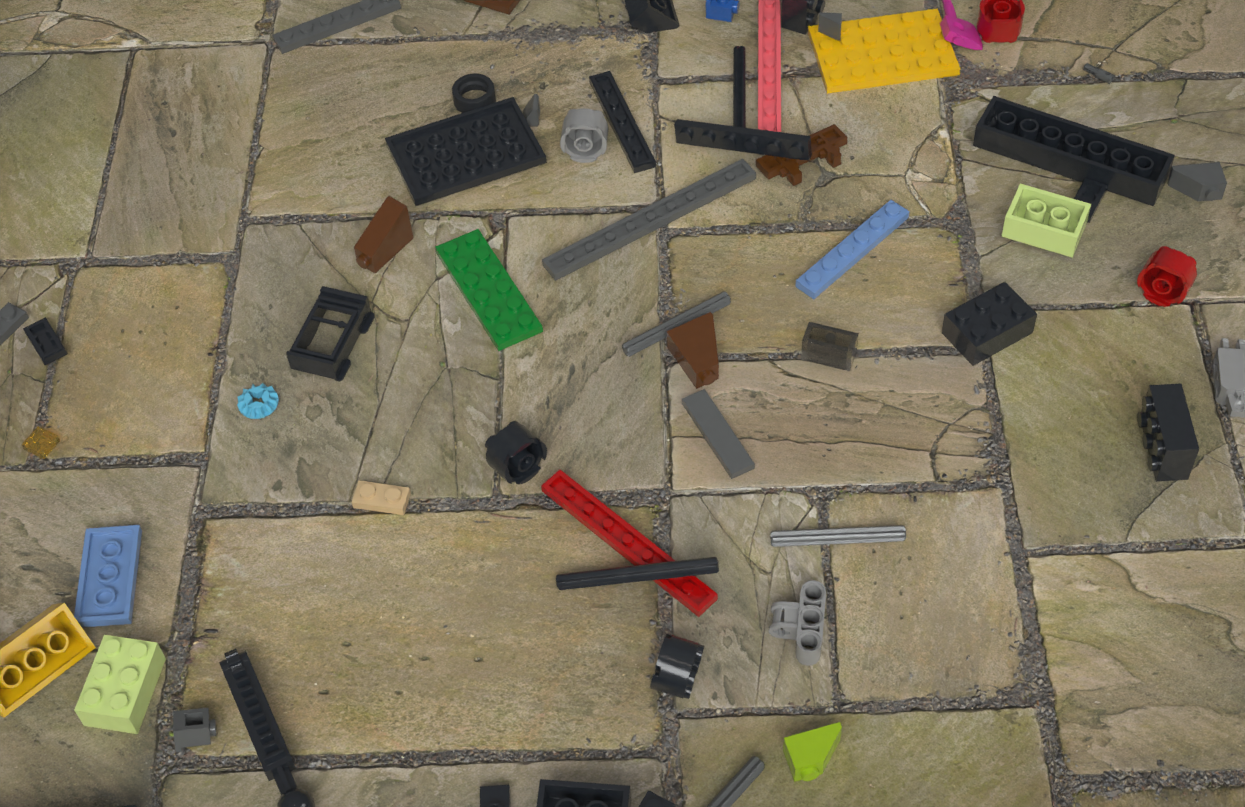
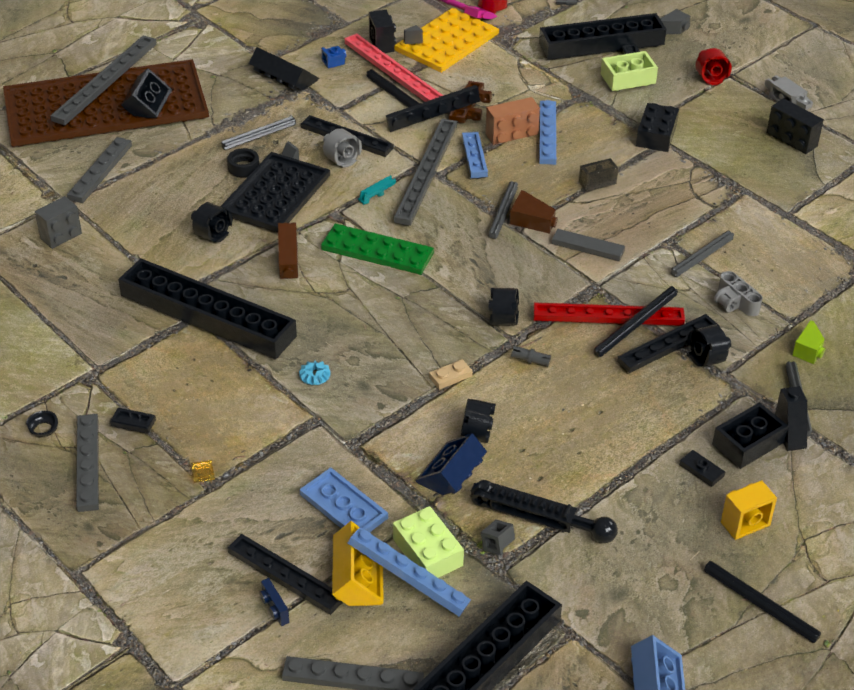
camera: 45 degrees left, 10 degrees down
black piece [286,286,375,382] -> none
none -> dark grey brick [35,196,82,249]
none -> black brick [118,258,297,359]
none -> black brick [191,202,233,243]
none -> axle [221,116,296,150]
none -> medium blue plate [348,527,471,617]
none -> teal piece [358,175,396,204]
none -> dark blue slope [415,433,487,495]
none -> black brick [460,399,496,443]
none -> medium blue plate [462,132,488,178]
none -> nougat brick [485,97,540,145]
none -> dark grey pin [511,345,551,367]
none -> black plate [617,314,719,373]

